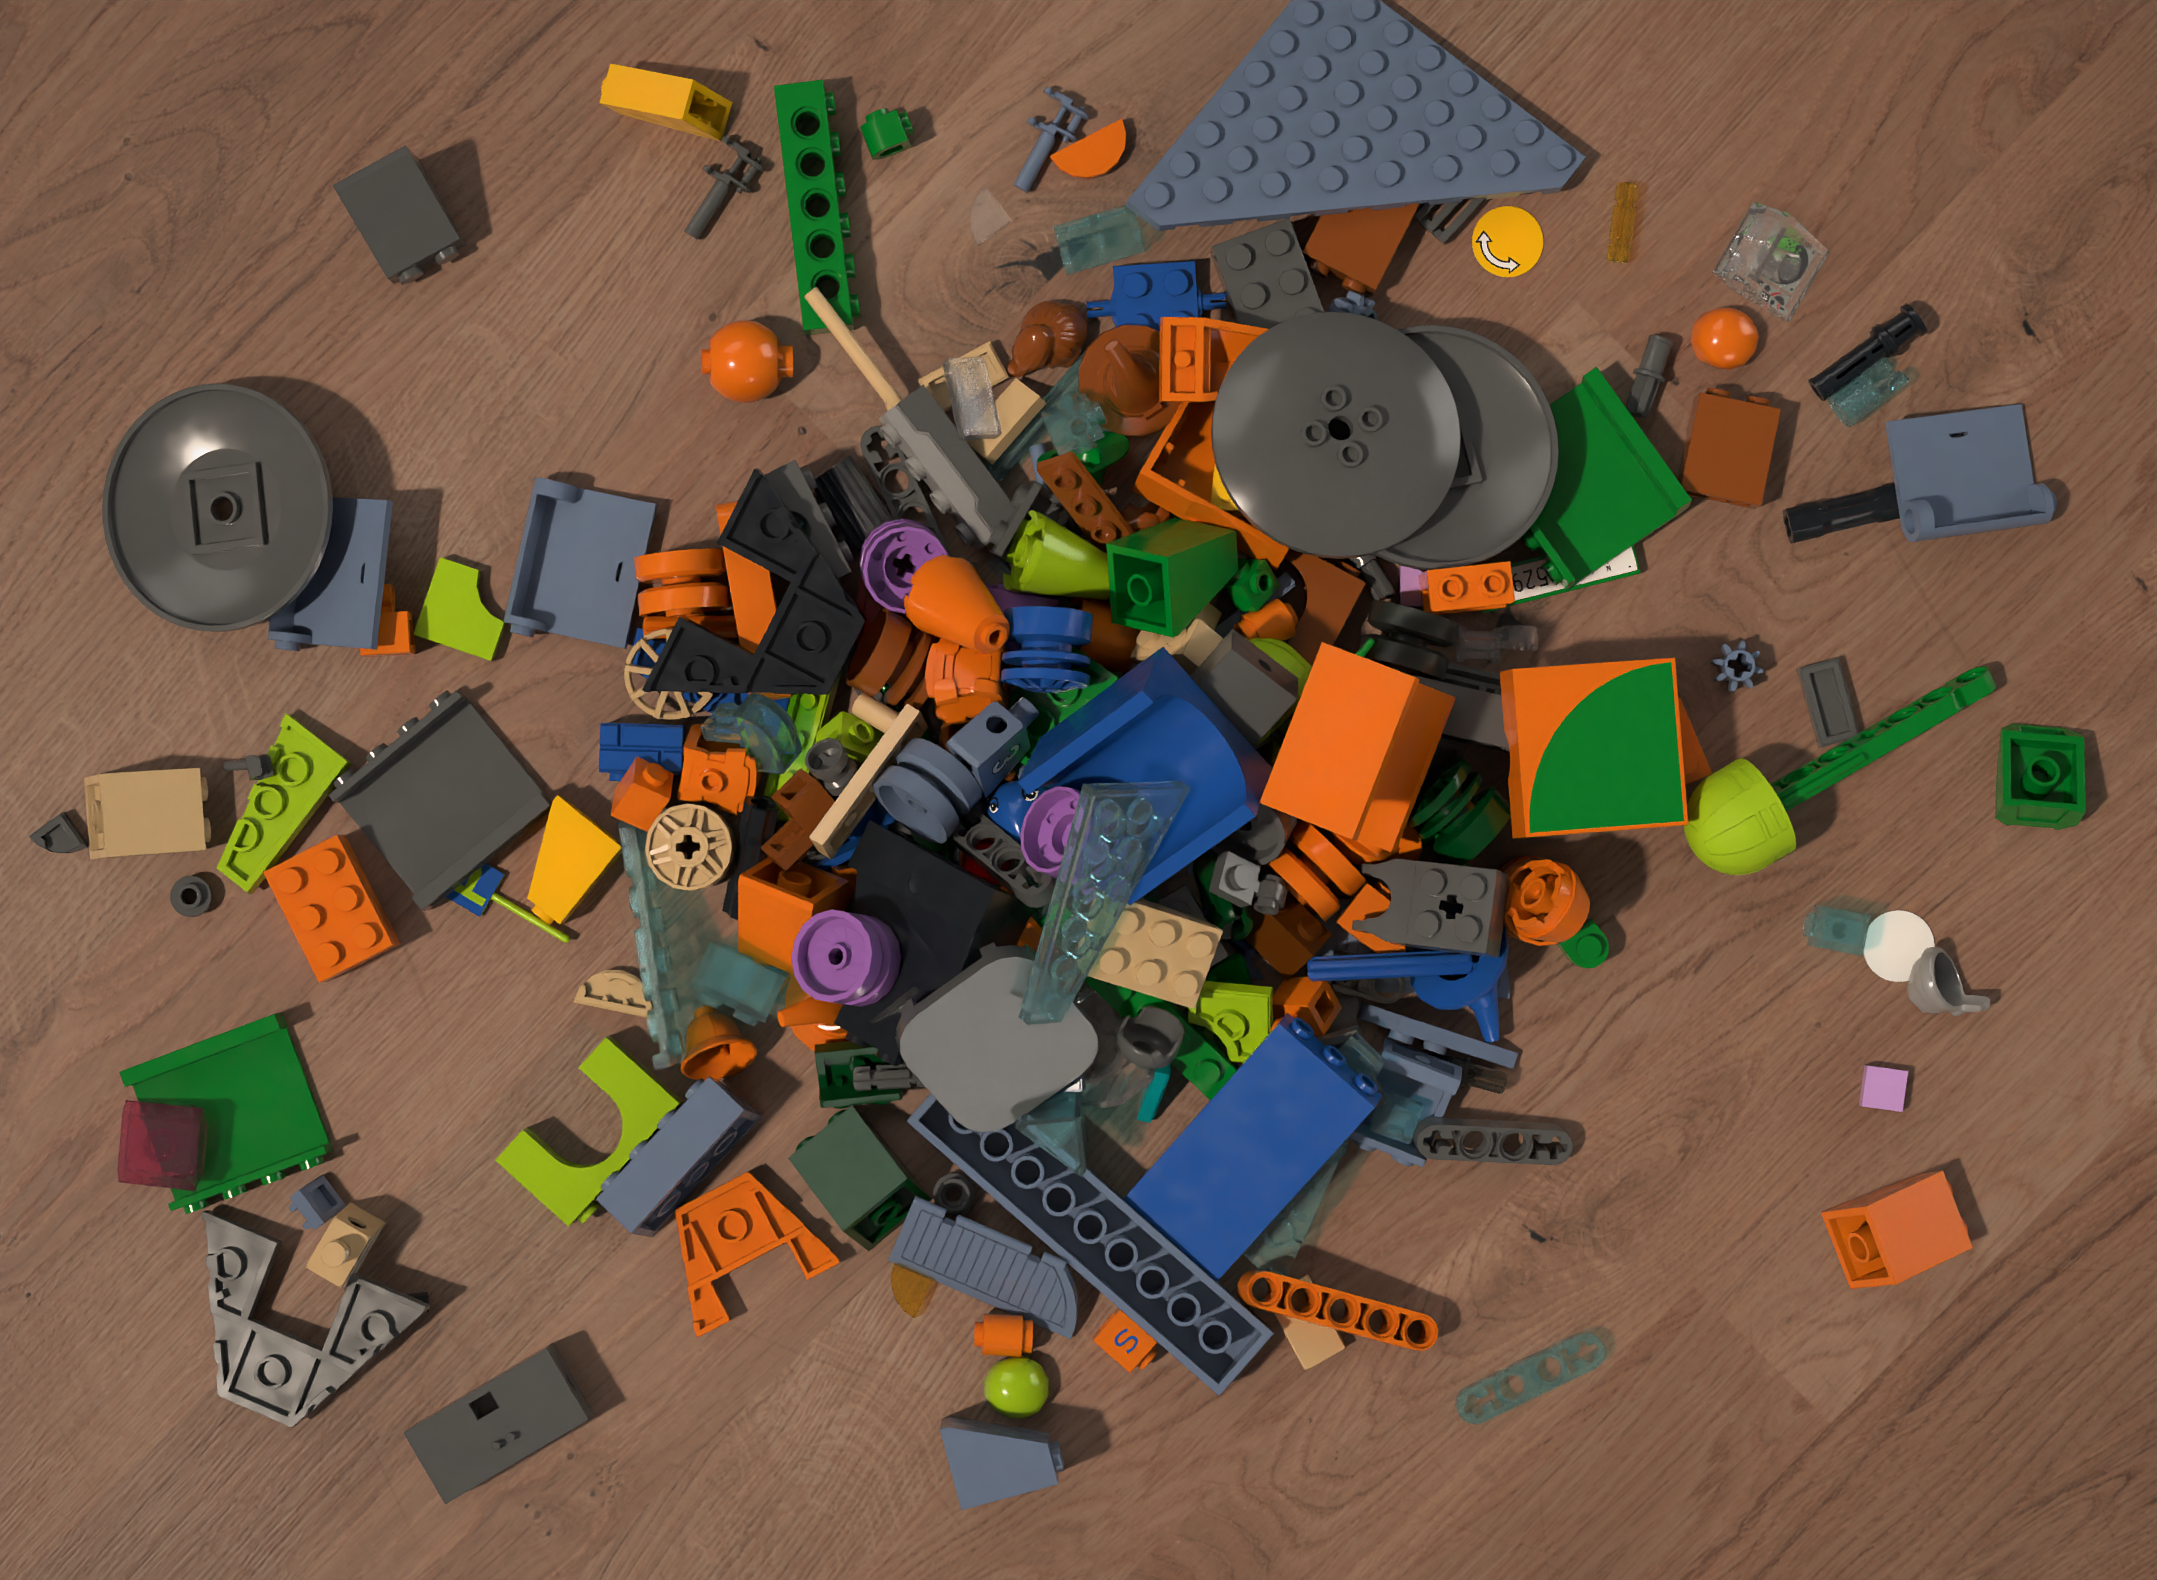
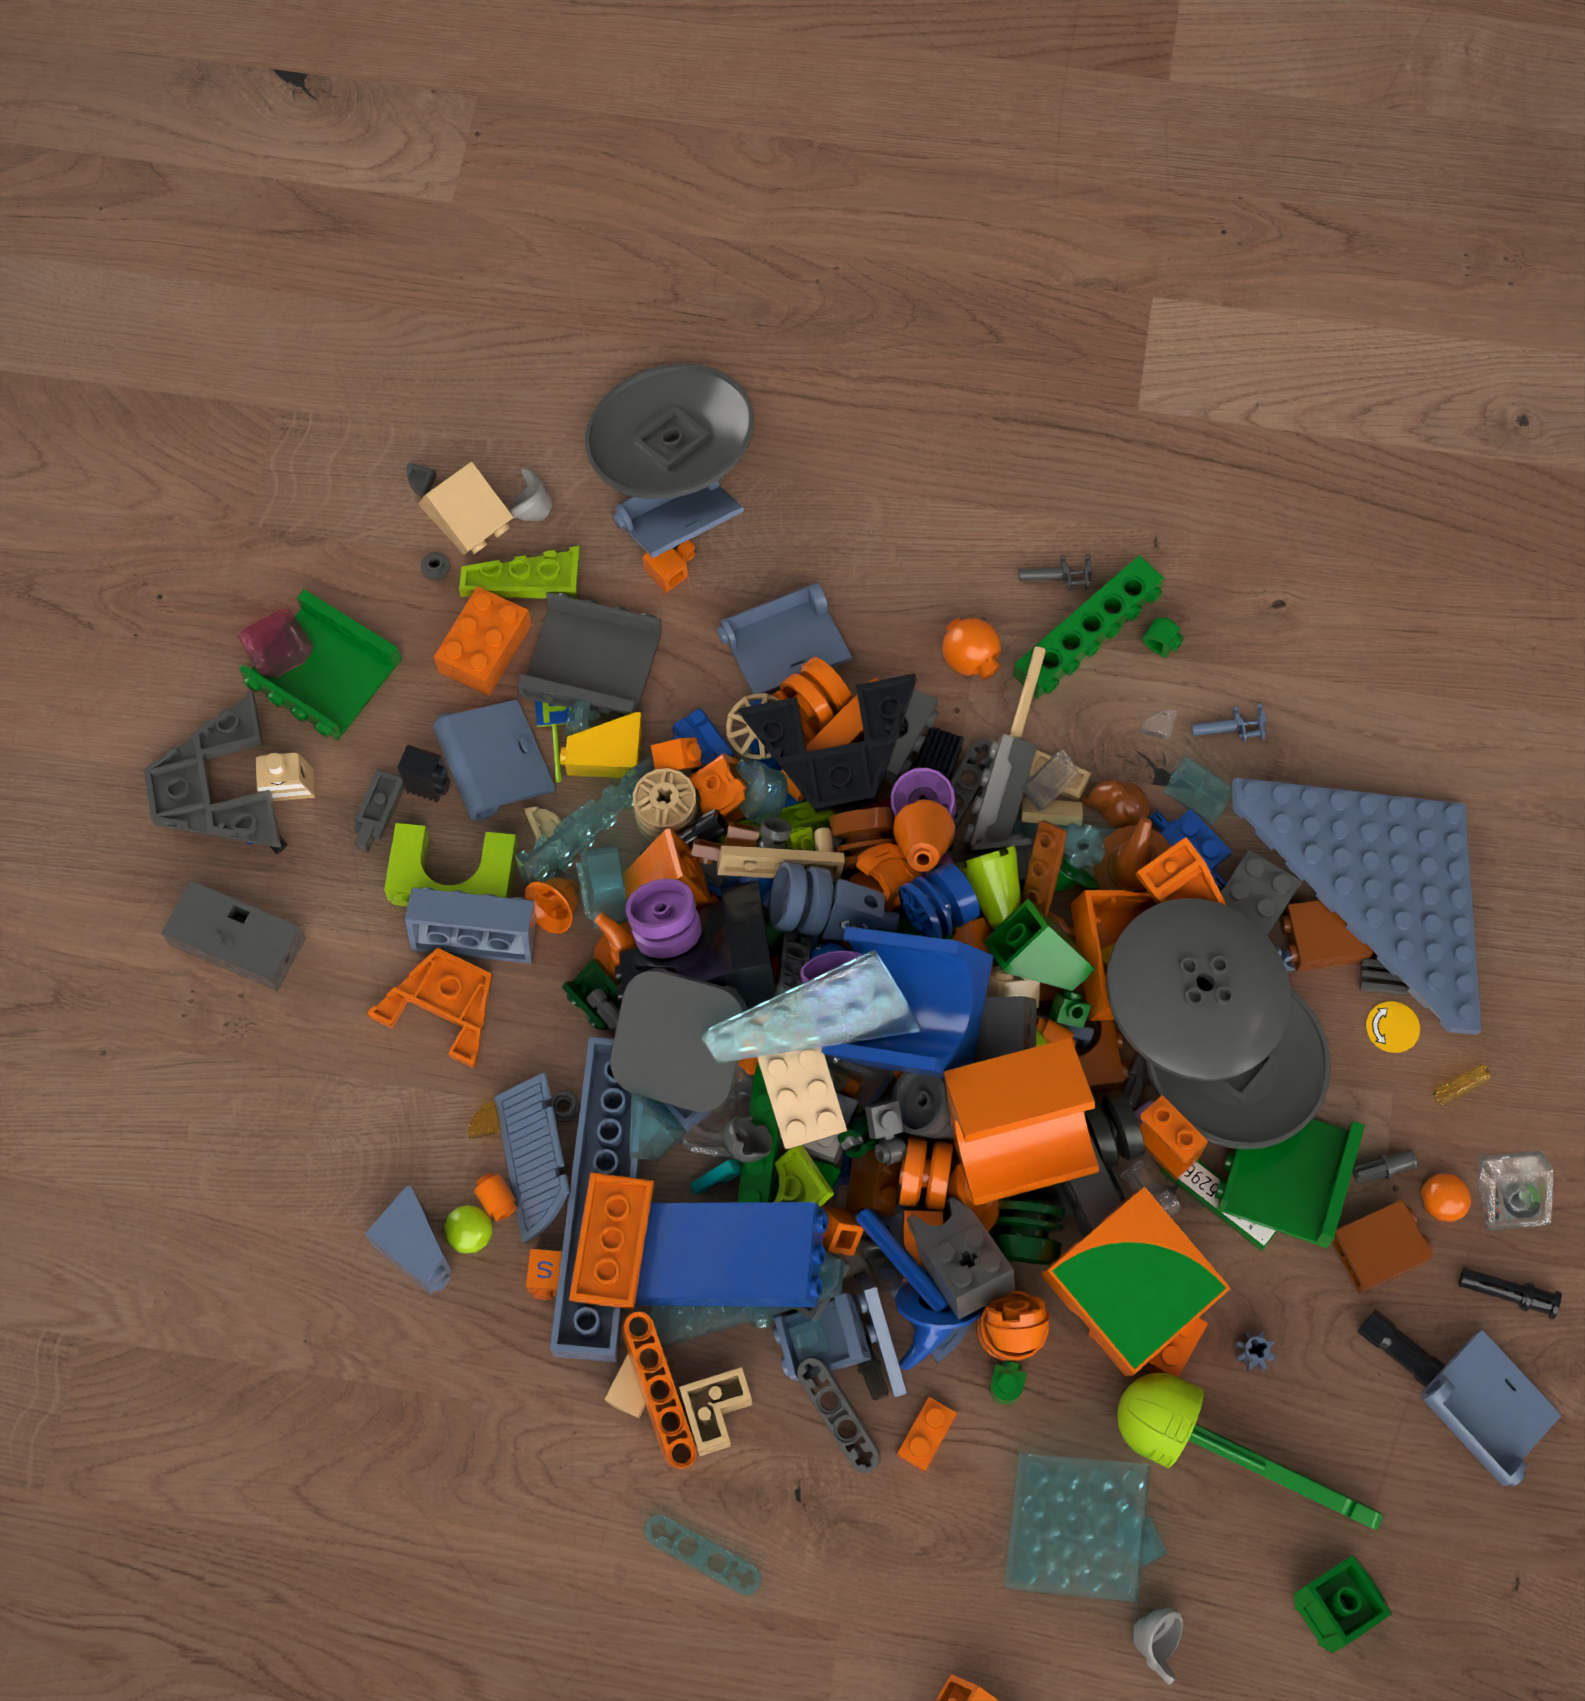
camera: 55 degrees right, 20 degrees down
dark grey hand [222,755,274,781] -> none
sand blue tile [289,1174,346,1230] -> none
dark grey slope [333,145,466,285] -> none
lime tile [413,557,506,662] -> none
yellow slope [599,63,733,142] -> none
dark green slope [788,1106,932,1251] -> none
orange tile [1049,118,1126,180] -> none
dark grey tile [1796,658,1859,748] -> none
clear light blue hinge [1828,358,1909,427] -> none
lavender tile [1859,1065,1908,1112] -> none
white sticker [1863,910,1935,982] -> none
none -> dark grey hinge [354,769,404,853]
none -> black brick [397,745,451,803]
none -> sand blue door [433,699,556,821]
none -> light grey hat [508,468,553,522]
none -> clear light blue tile [565,700,600,737]
none -> orange tile [569,1172,654,1310]
none -> tan brick [679,1367,752,1456]
none -> orange plate [897,1397,957,1472]
none -> clear light blue plate [1004,1453,1151,1603]

